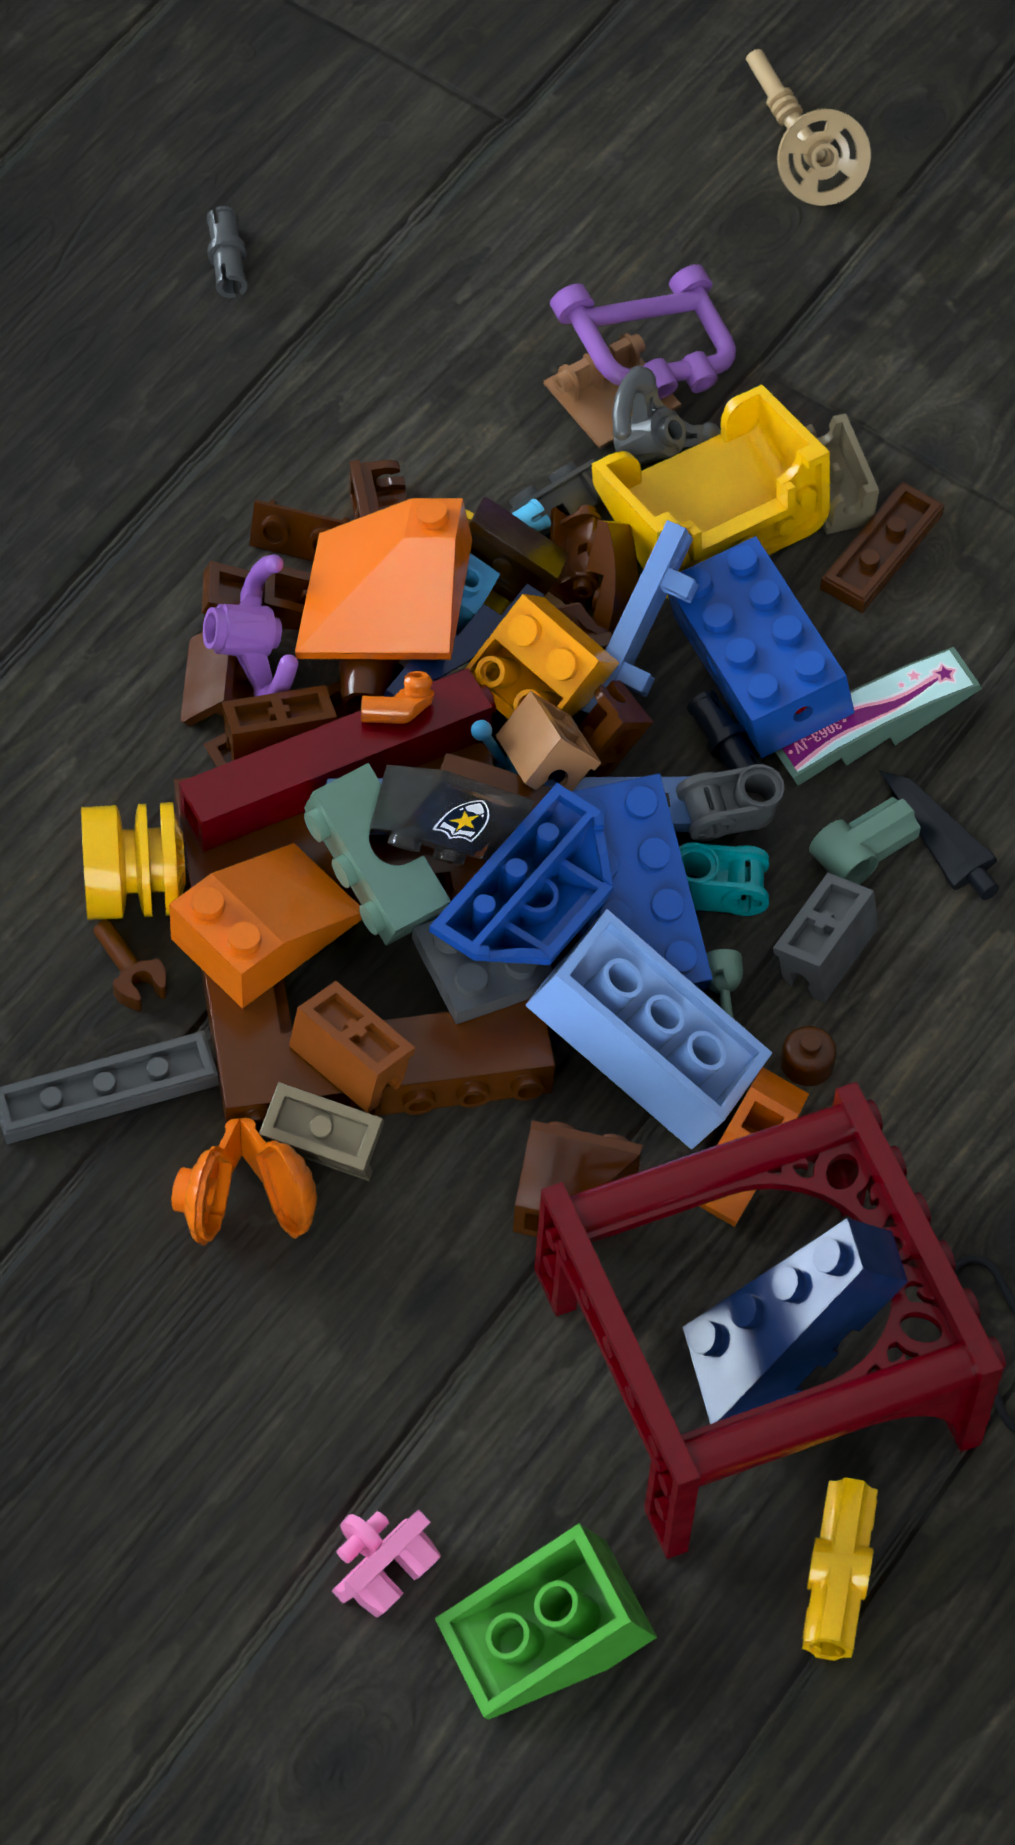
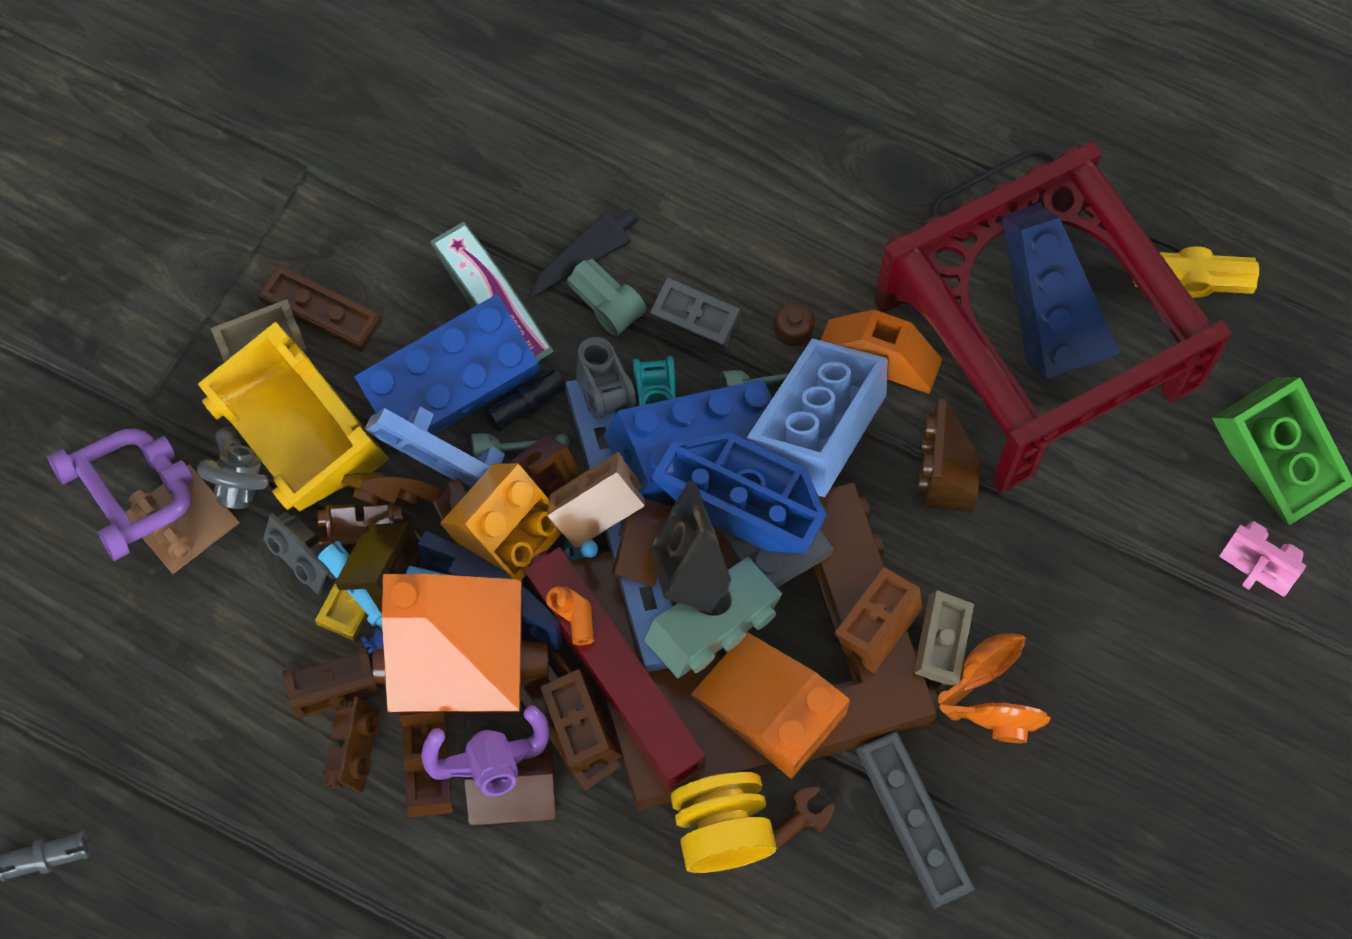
camera: 95 degrees left, 10 degrees up
none -> sand green hinge [471,433,570,459]

